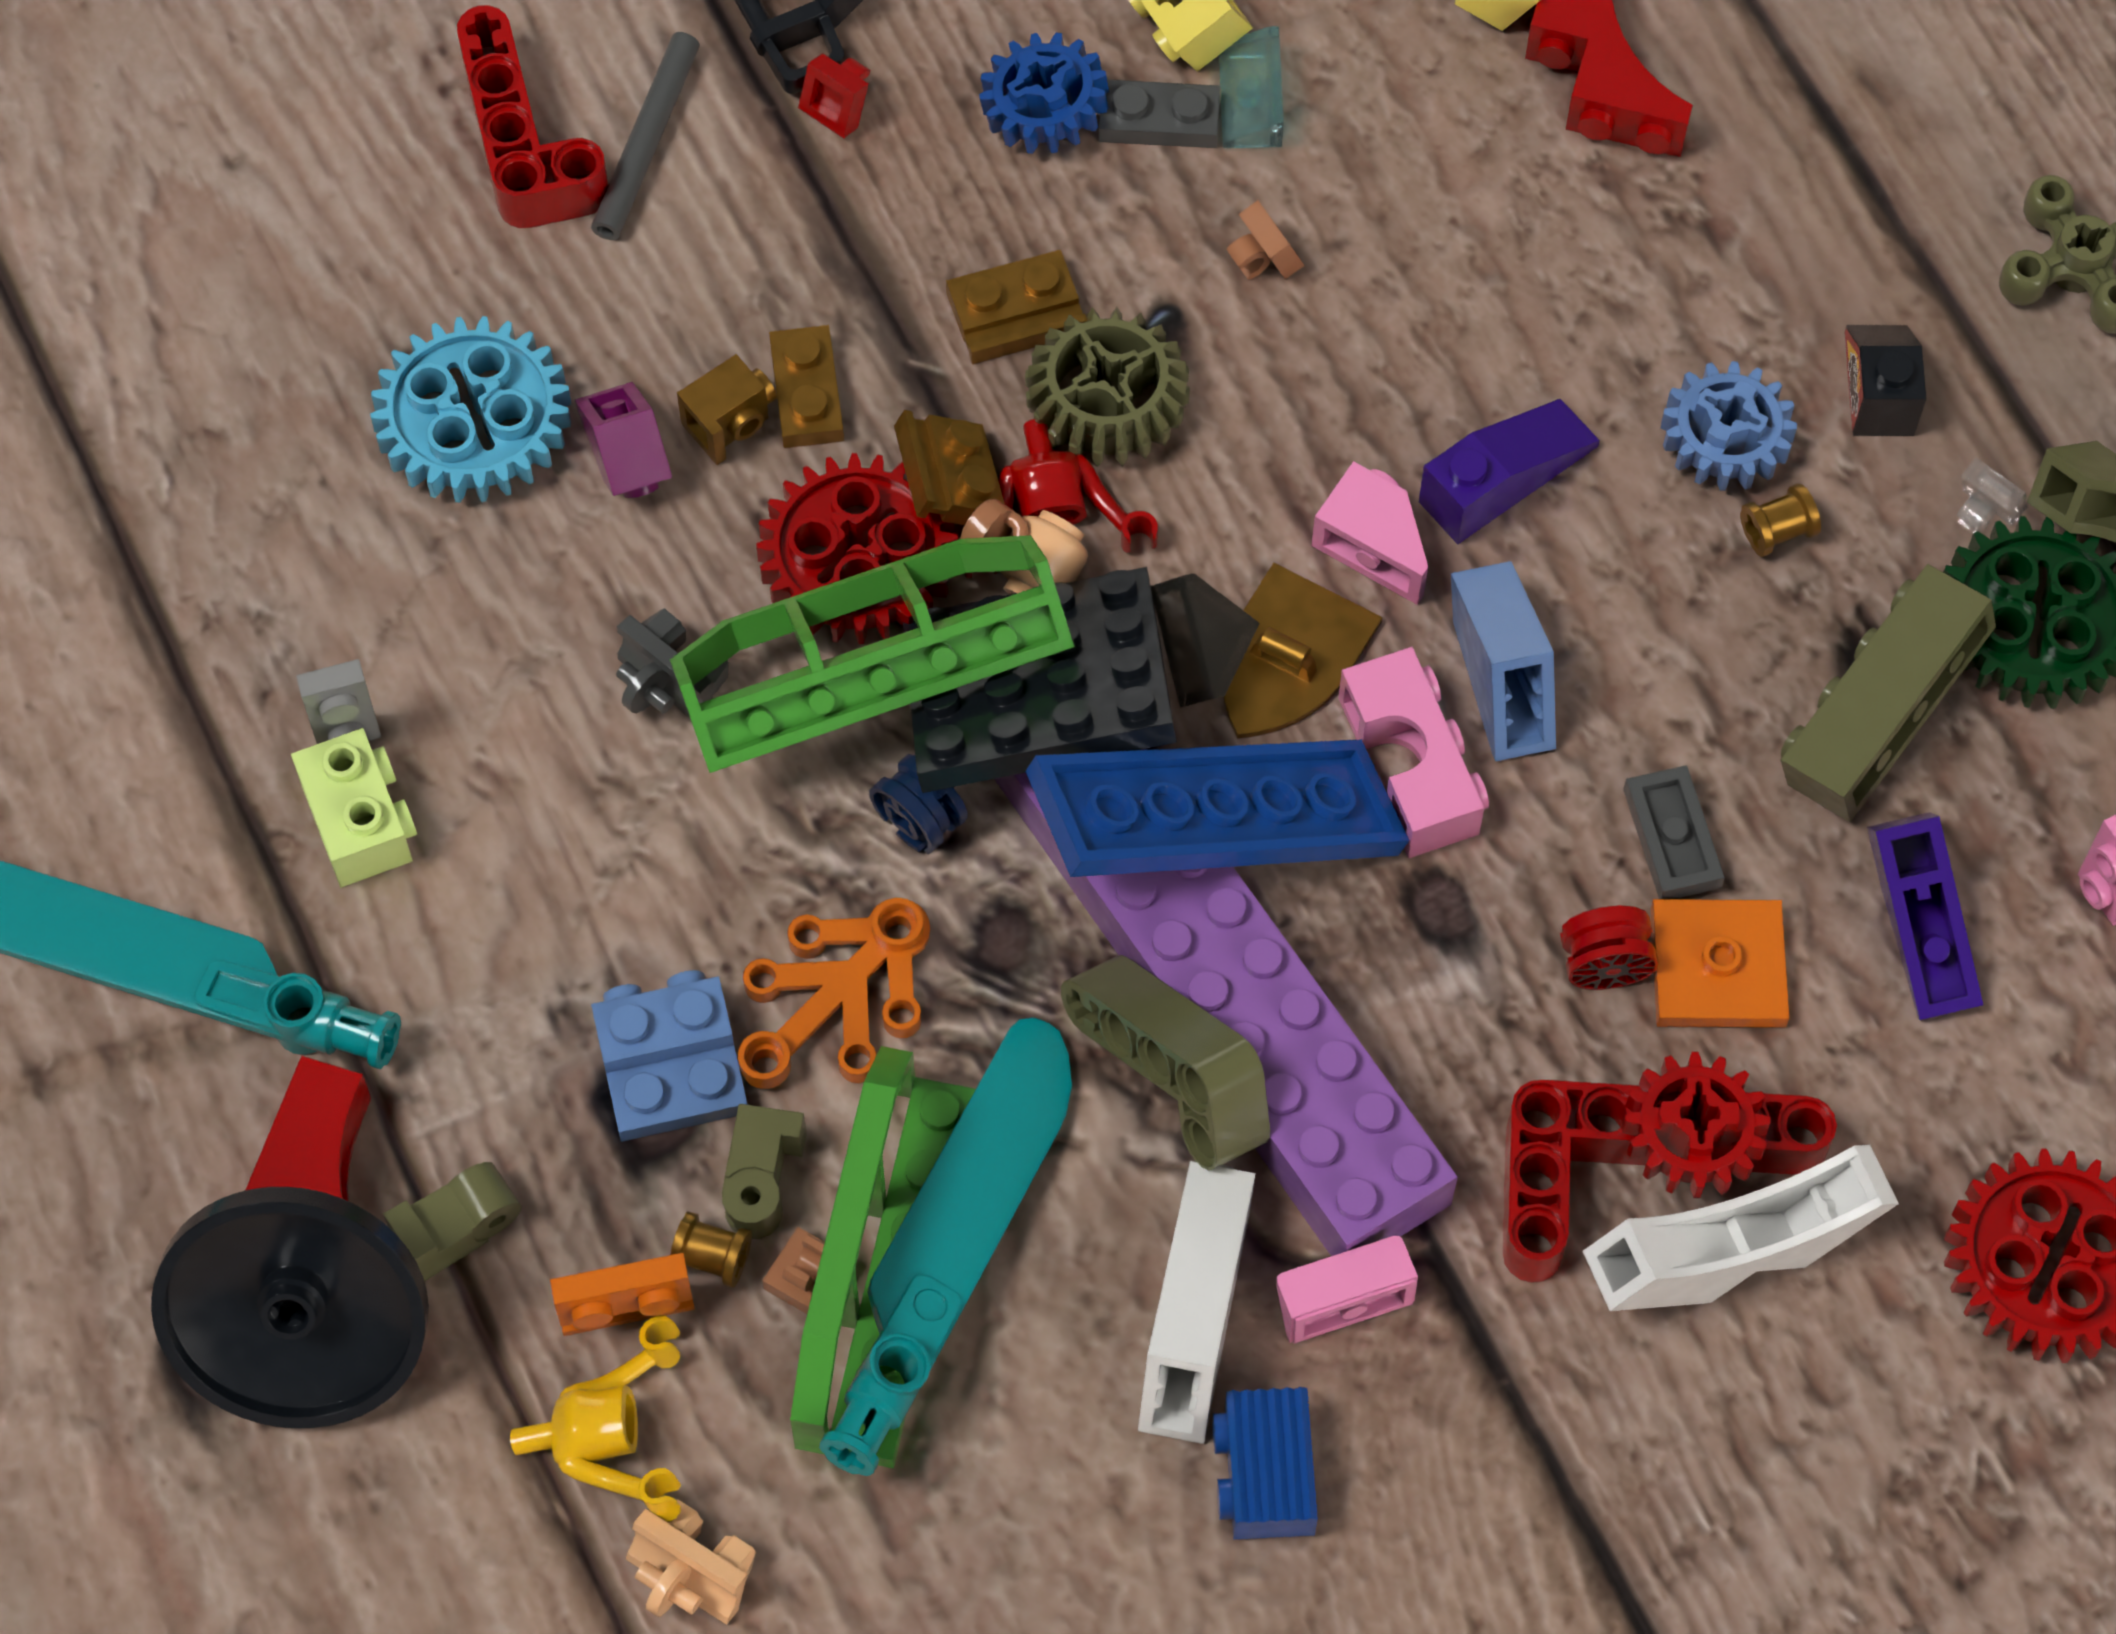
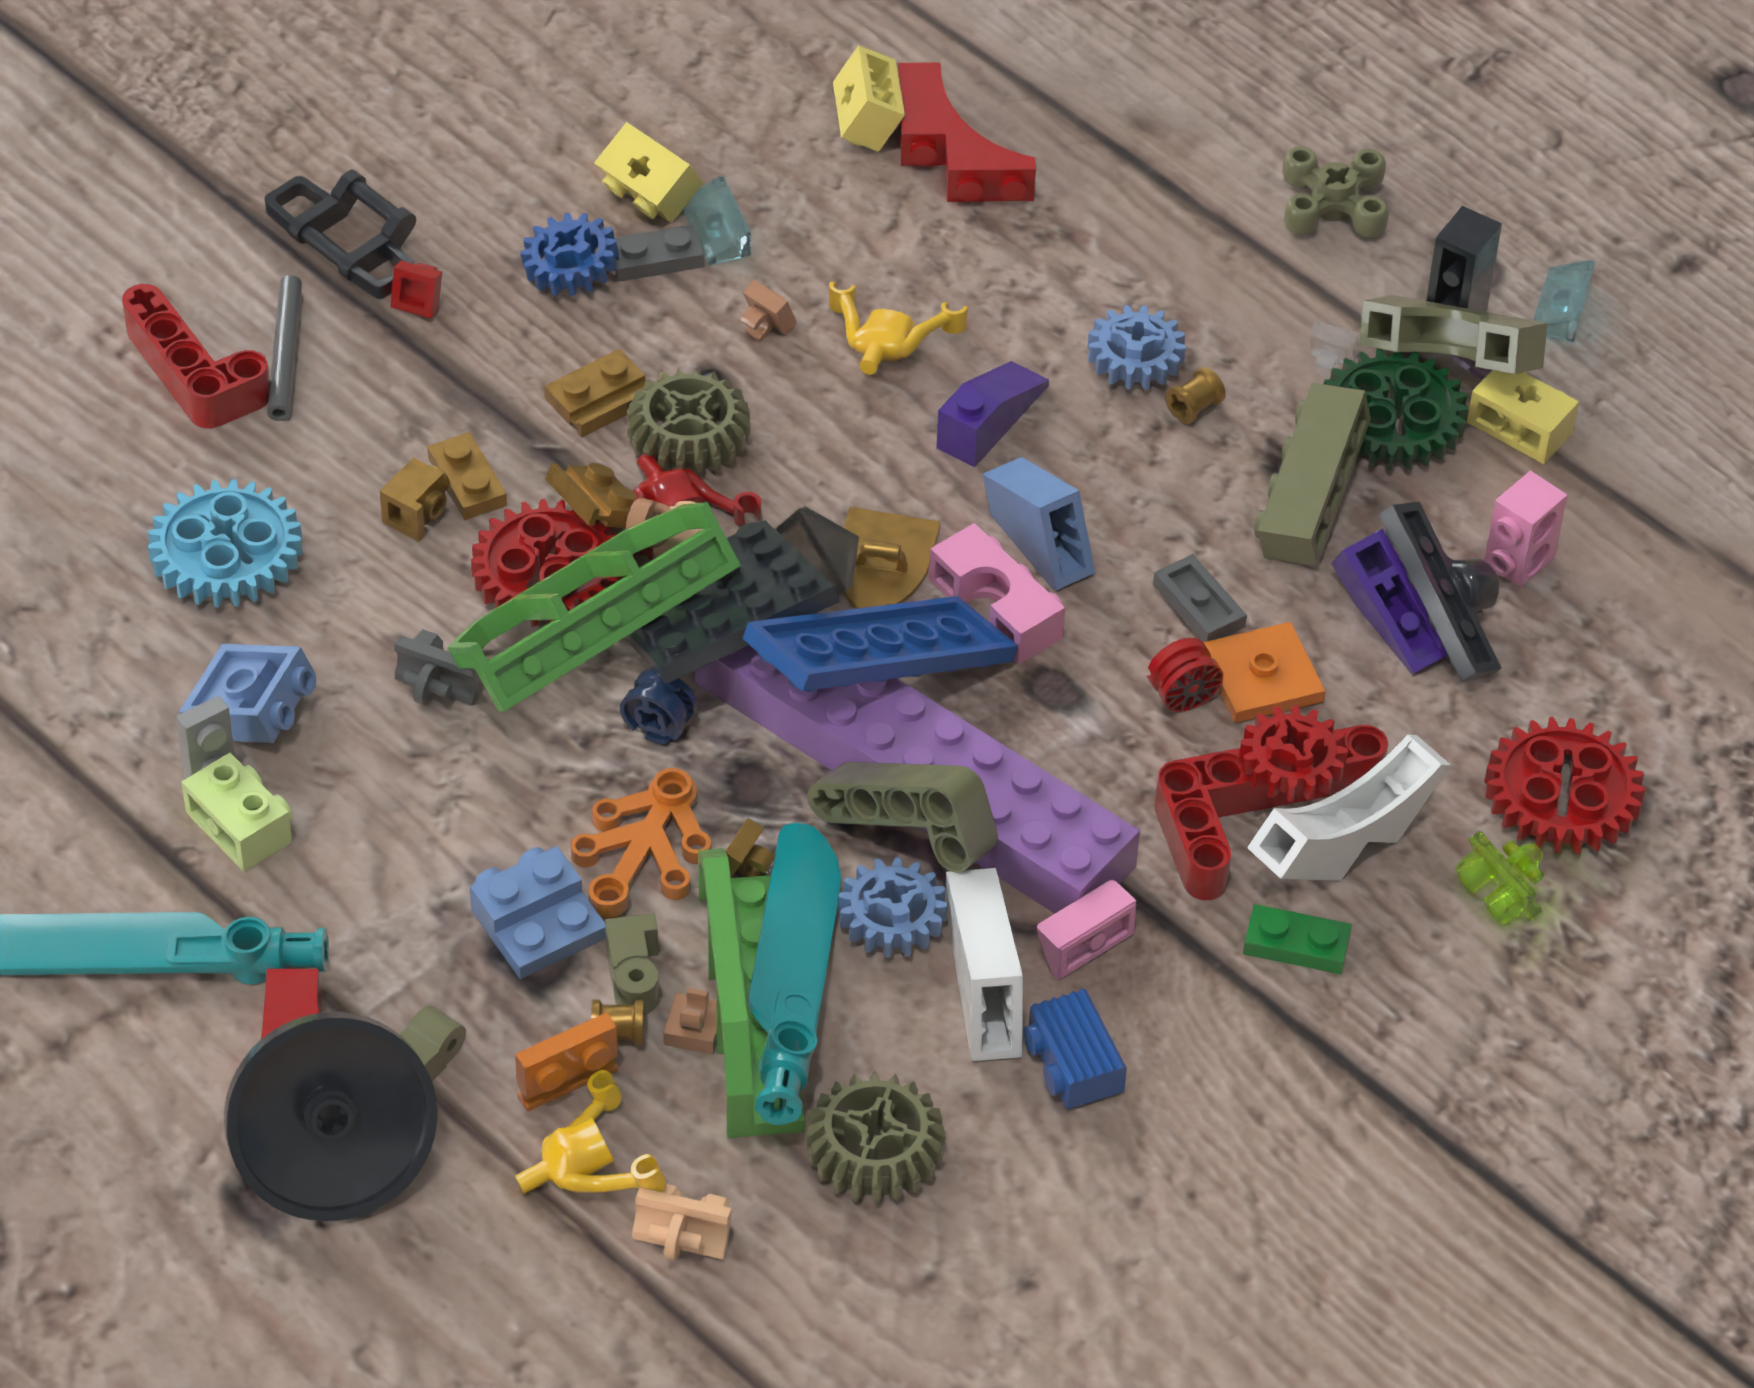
camera: 20 degrees left, 15 degrees down
magenta slope [575,382,672,498] -> none
bright pink slope [1311,461,1429,605] -> none
black slope [1845,325,1926,436] -> none
none -> medium blue plate [179,644,316,743]
none -> pearl gold tile [725,818,775,878]
none -> olive gear [805,1071,946,1206]
none -> yellow piece [829,281,968,375]
none -> medium blue gear [838,857,947,958]
none -> green plate [1243,904,1352,975]
none -> black plate [1379,501,1502,682]
none -> clear neon green hips [1454,831,1544,925]

